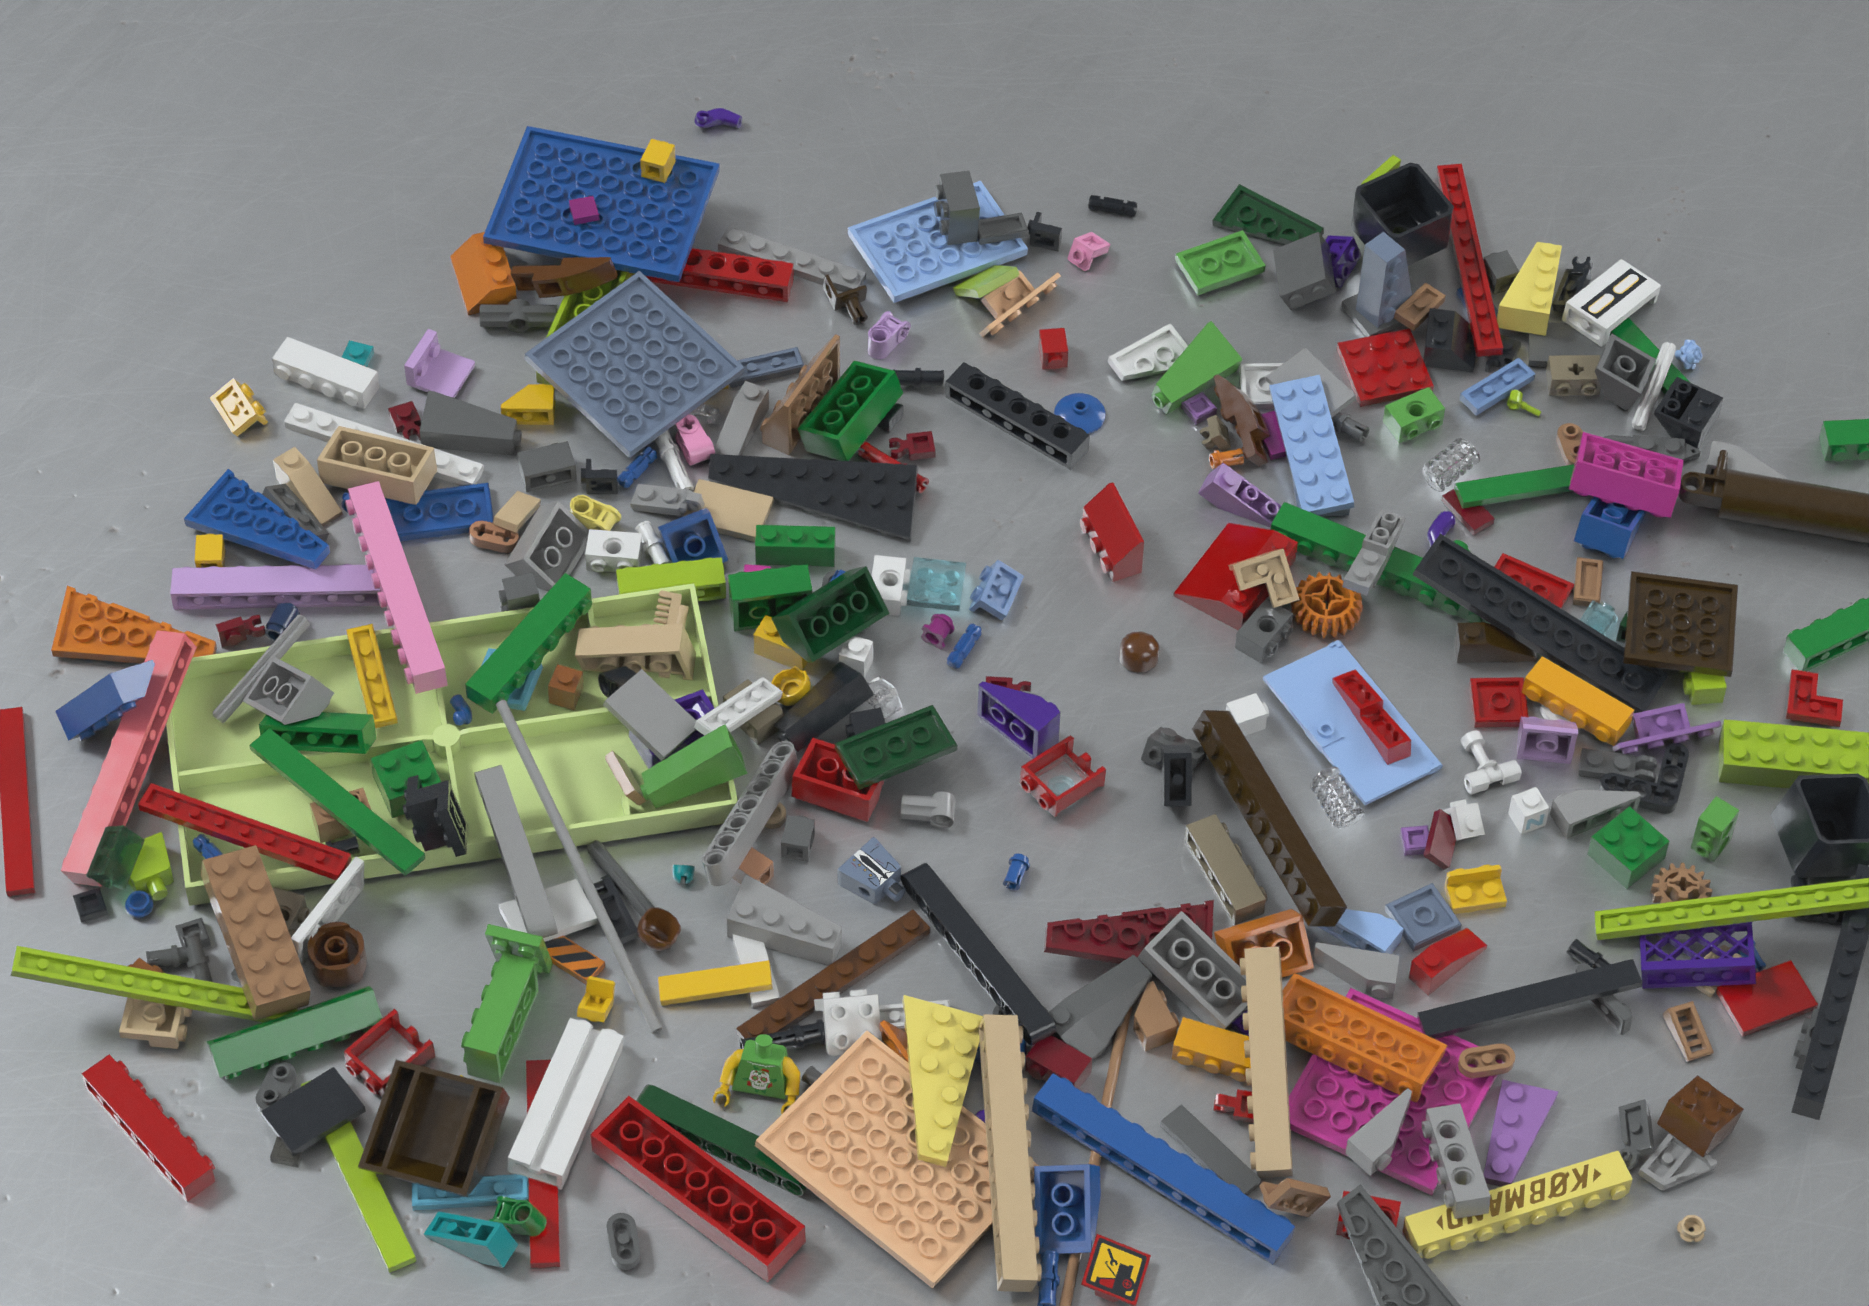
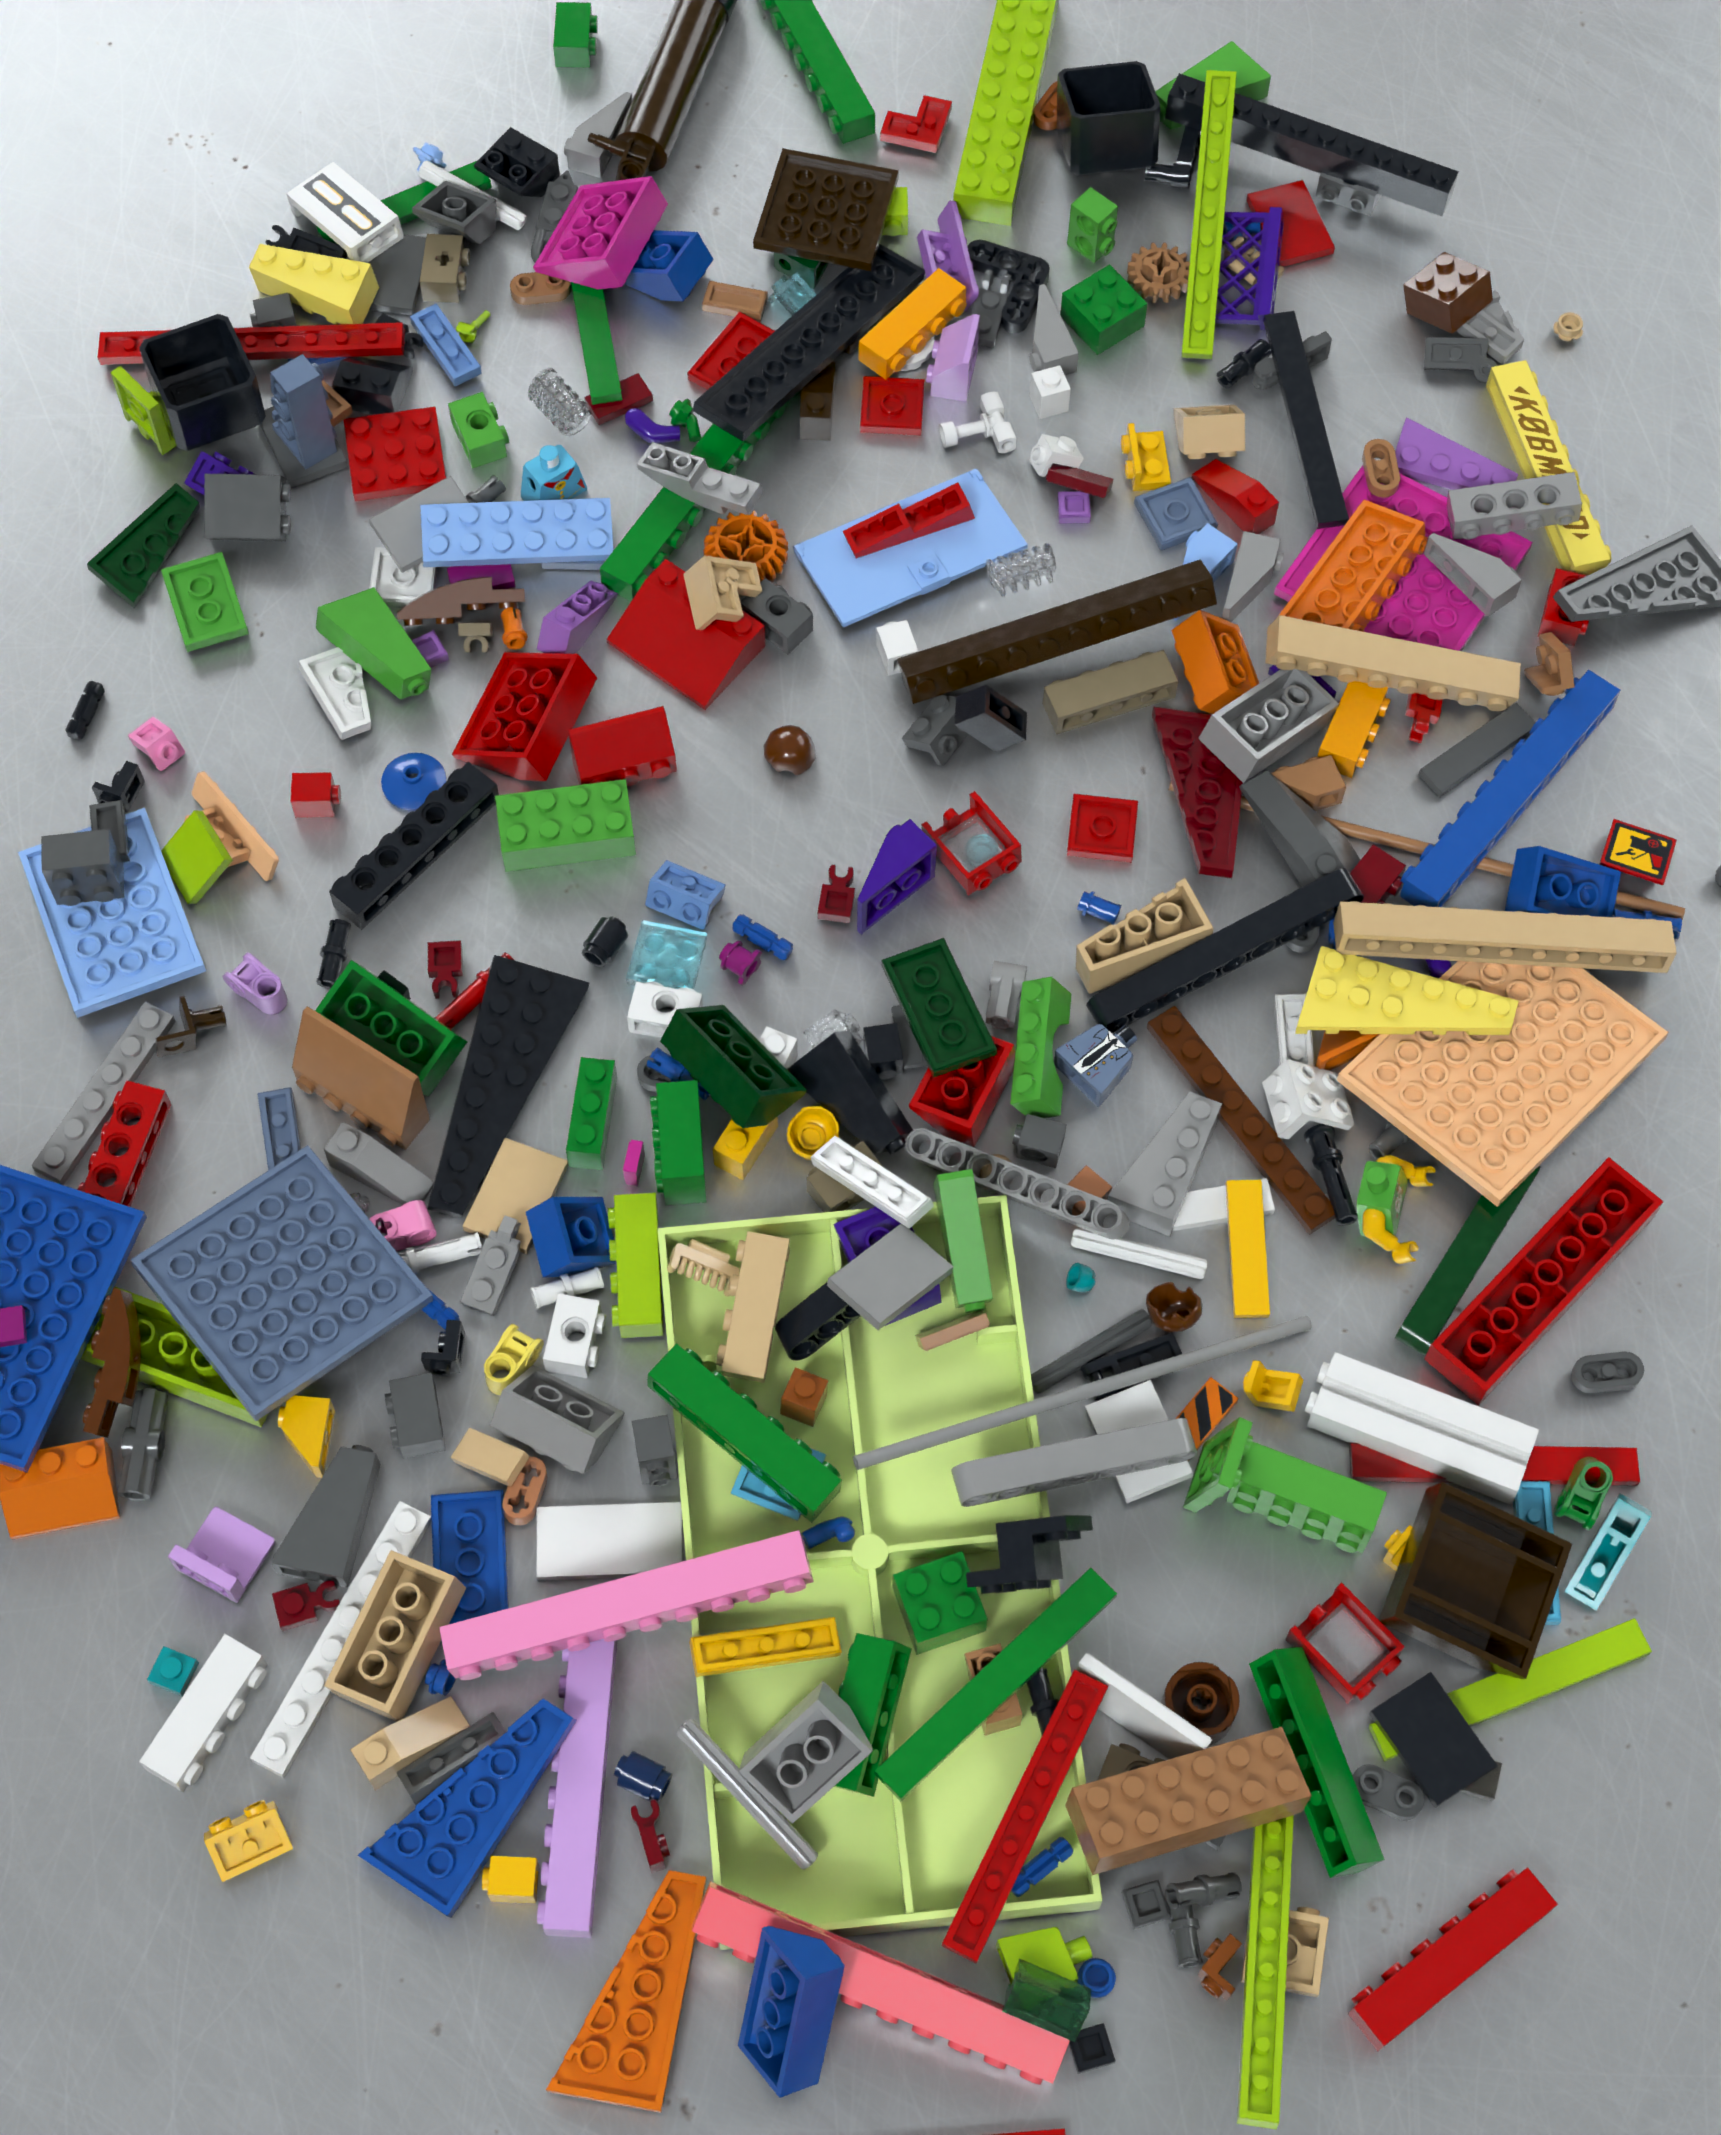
camera: 85 degrees left, 10 degrees up
medium nougat slope [1663,1001,1714,1062] -> none
none -> red slope [452,652,597,781]
none -> bright green brick [495,779,636,872]
none -> medium azure torso [521,445,587,501]
none -> white tile [537,1502,683,1581]
none -> black brick [582,916,628,967]
none -> bright green arch [1010,976,1072,1118]
none -> red tile [1067,794,1138,863]
none -> white axle [1071,1227,1208,1279]
none -> tan wedge [1076,878,1213,994]
none -> tan slope [1173,404,1245,459]

